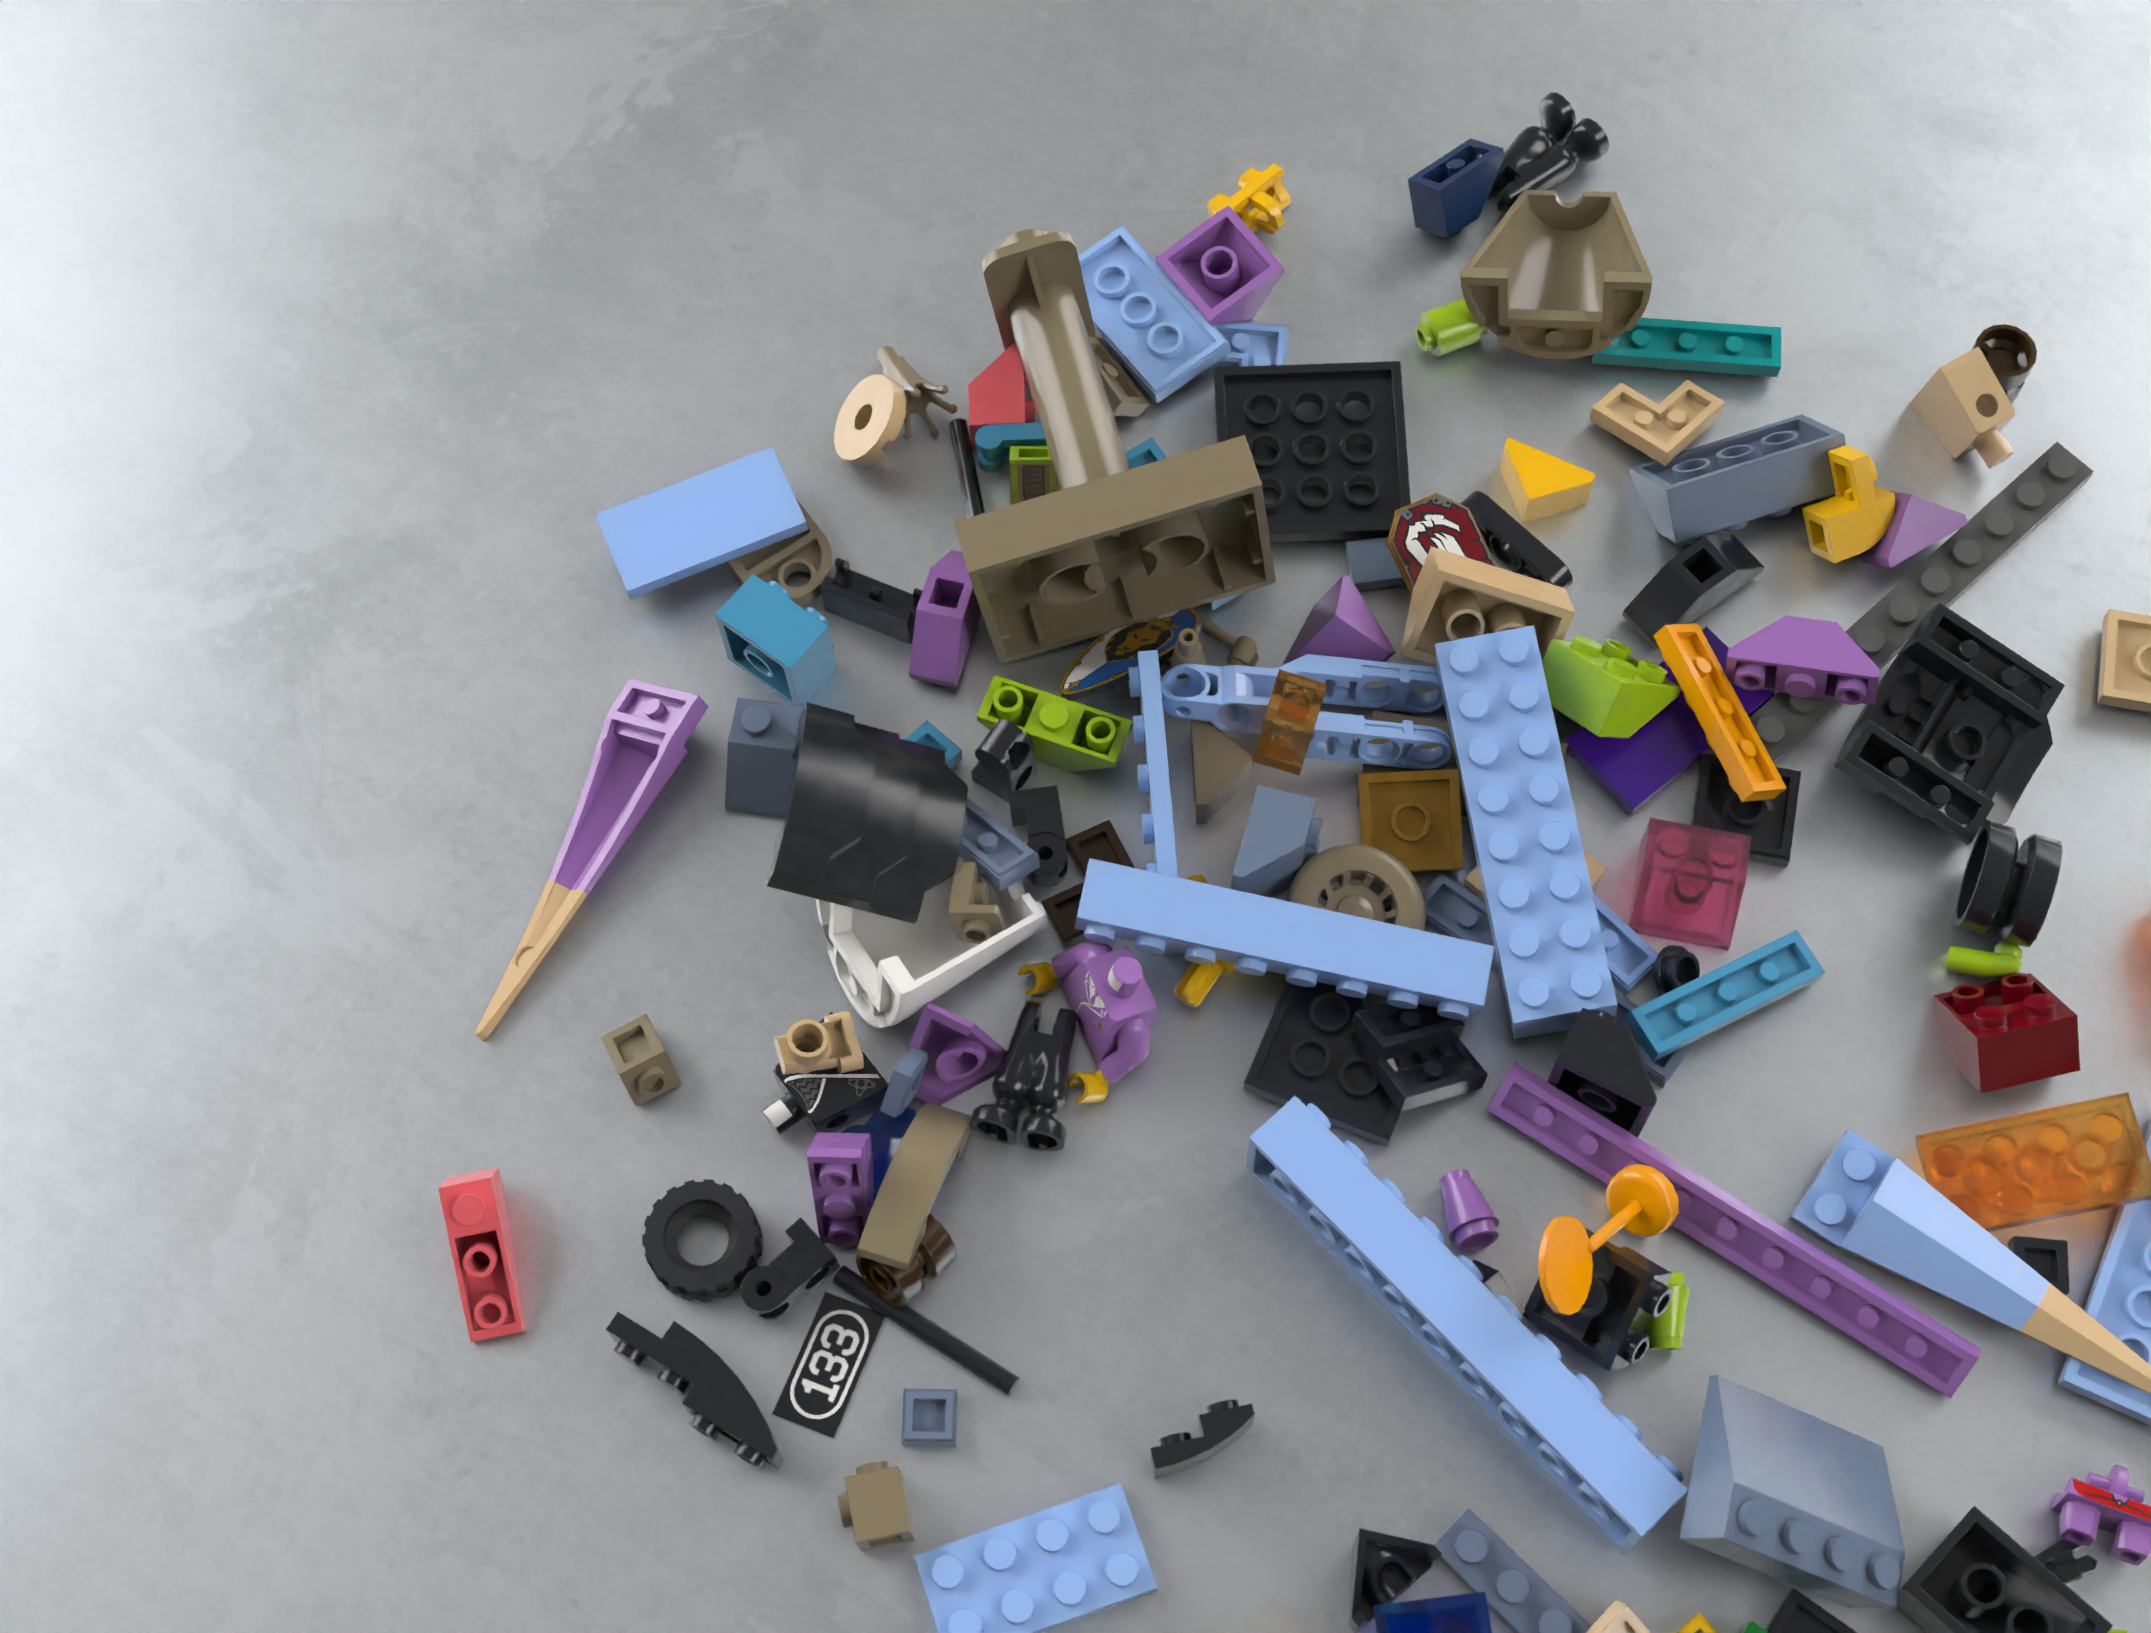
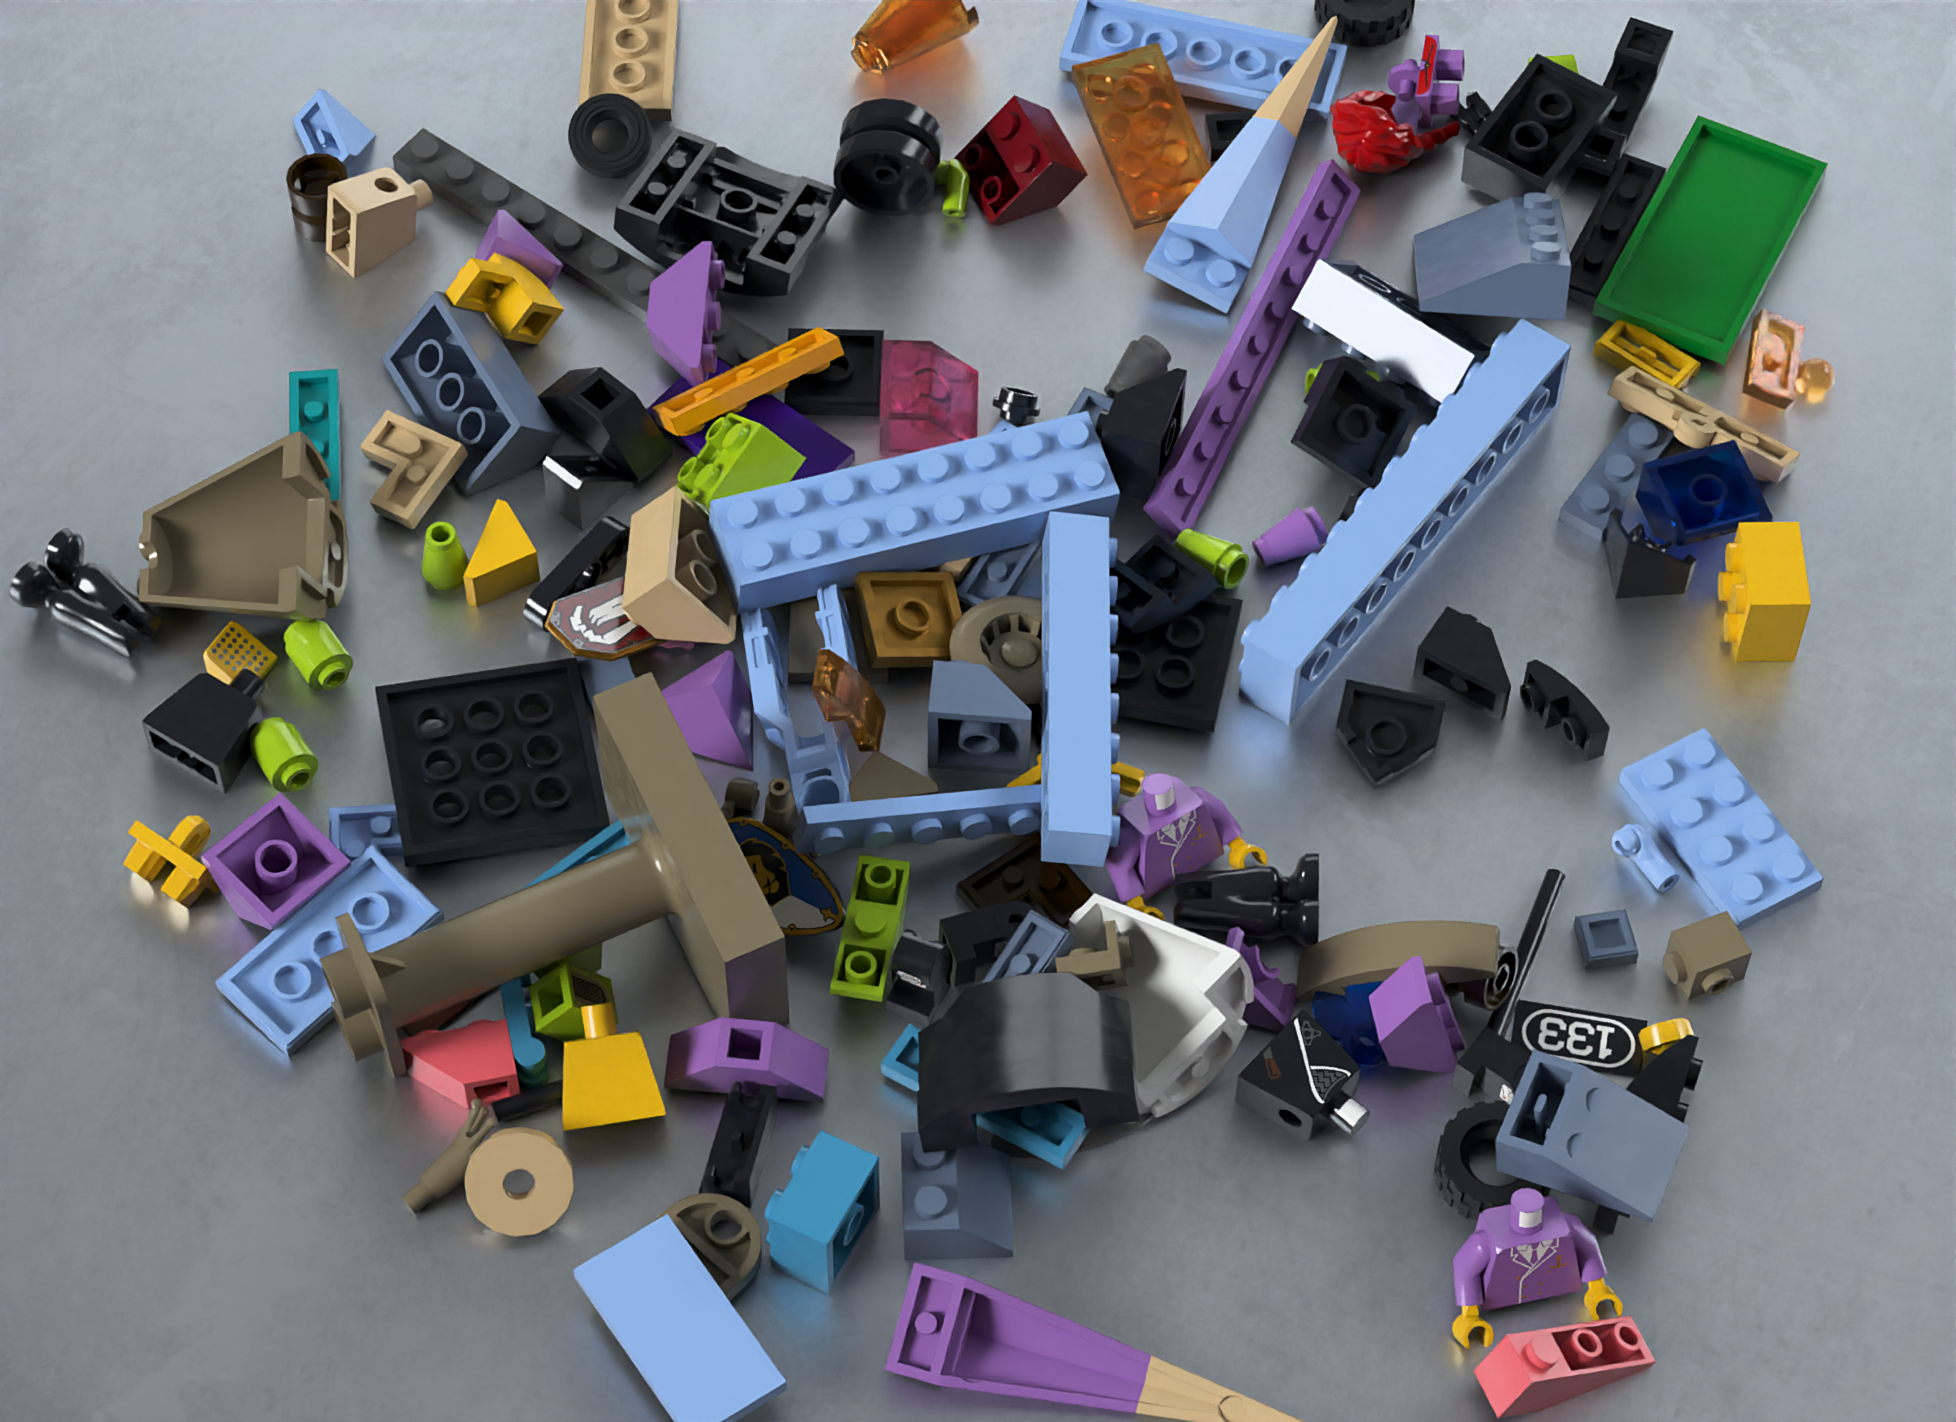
camera: 105 degrees left, 10 degrees down
dark tan bracket [601,1014,681,1106] -> none
tan plate [775,1011,864,1075] -> none
sand blue tile [880,1046,929,1118] -> none
dark blue slope [1408,138,1505,238] -> none
light orange piece [1538,1164,1679,1315] -> none
dark azure plate [1625,930,1825,1062] -> none
none -> black torso [142,669,266,794]
none -> yellow slope [203,620,278,684]
none -> lime brick [249,717,318,792]
none -> light blue slope [292,89,376,168]
none -> lime cone [421,522,470,590]
none -> black slope [542,455,635,531]
none -> yellow torso [562,1002,666,1131]
none -> black tyre [568,93,652,178]
none -> flat silver cone [1104,335,1171,399]
none -> lime cone [1174,528,1249,589]
none -> slope [1292,259,1492,408]
none -> red hair [1330,90,1460,174]
none -> black plate [1336,679,1446,789]
none -> black slope [1413,606,1511,721]
none -> medium lavender torso [1452,1188,1623,1349]
none -> sand blue slope [1495,1049,1689,1222]
none -> light blue arm [1612,824,1680,893]
none -> yellow tile [1638,1018,1694,1055]

